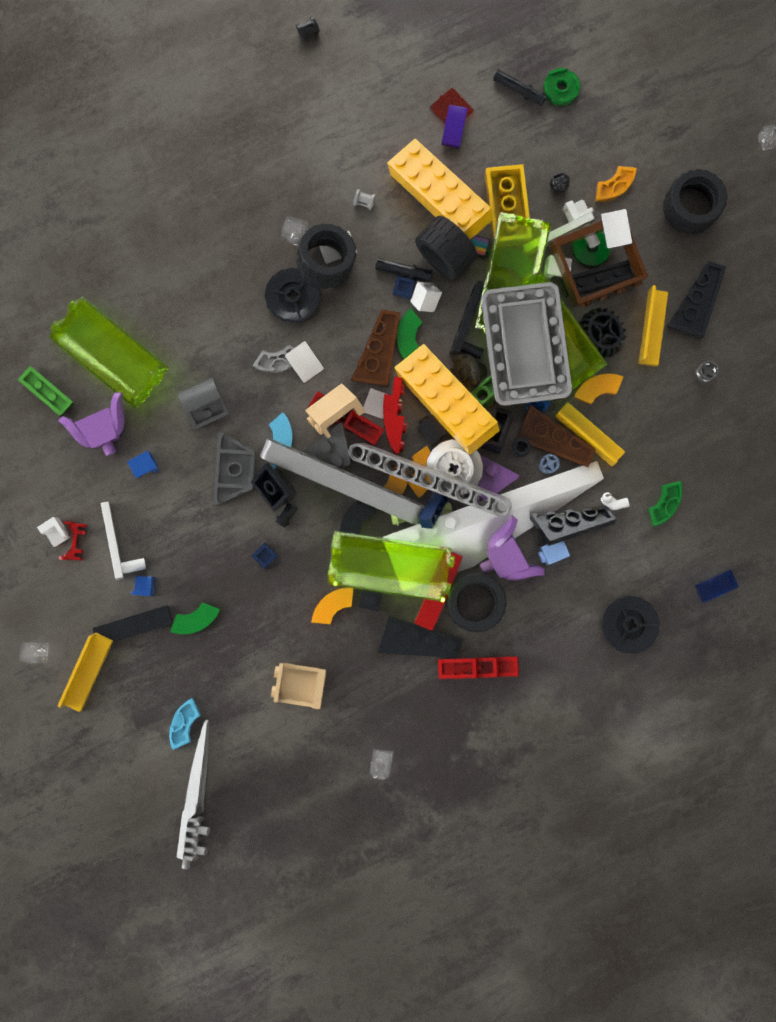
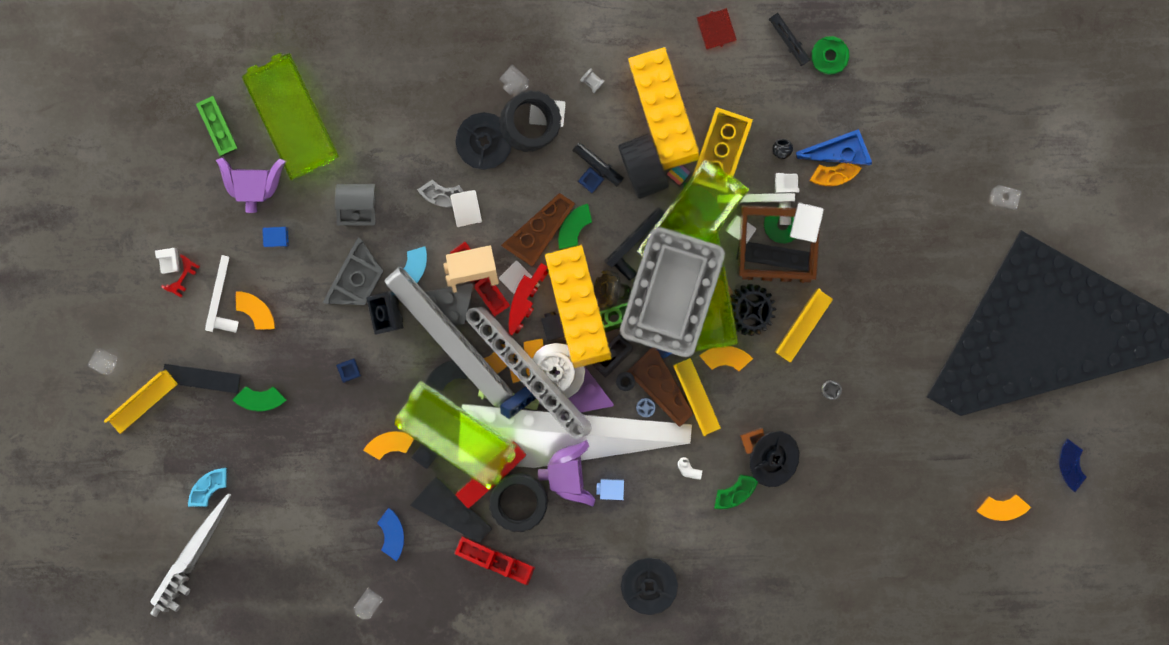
camera: 25 degrees right, 5 degrees up
blue panel [131,576,156,596] -> none
tan panel [271,662,327,709] -> none
black pin [275,502,298,528] -> none
white panel [411,282,442,312] -> none
dark purple slope [442,105,468,148] -> none
black wing [530,506,616,546] -> none
black tyre [663,169,728,234] -> none
black wing [666,261,726,338] -> none
clear blue plate [695,569,739,603] -> none
none -> light orange tile [236,291,275,329]
none -> blue tile [377,508,404,561]
none -> dark orange panel [740,428,764,454]
none -> black piece [750,431,800,487]
none -> blue wing [796,129,872,165]

